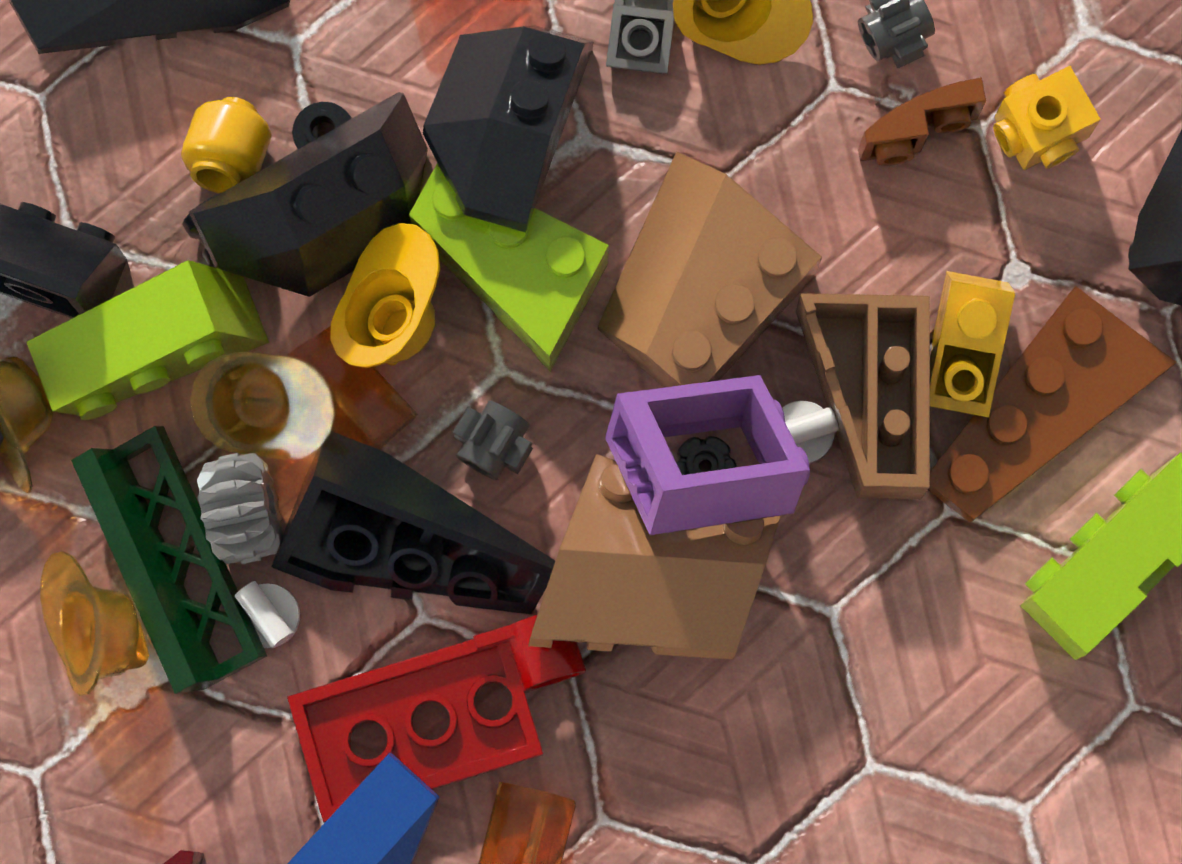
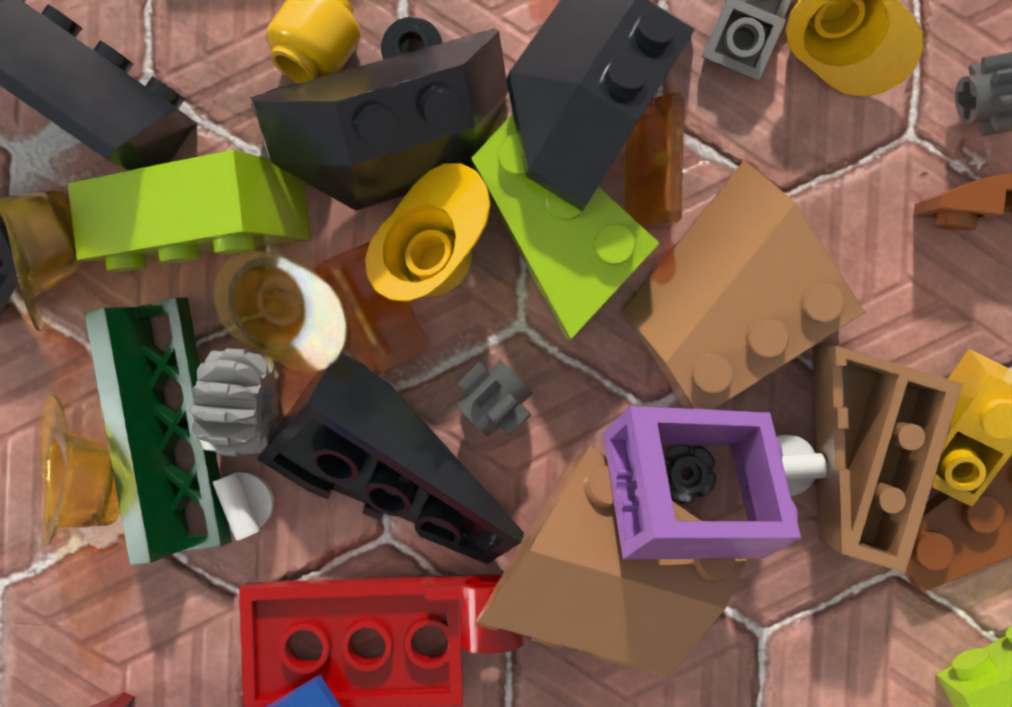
camera: 15 degrees right, 10 degrees up
none -> clear orange slope [624,92,684,229]

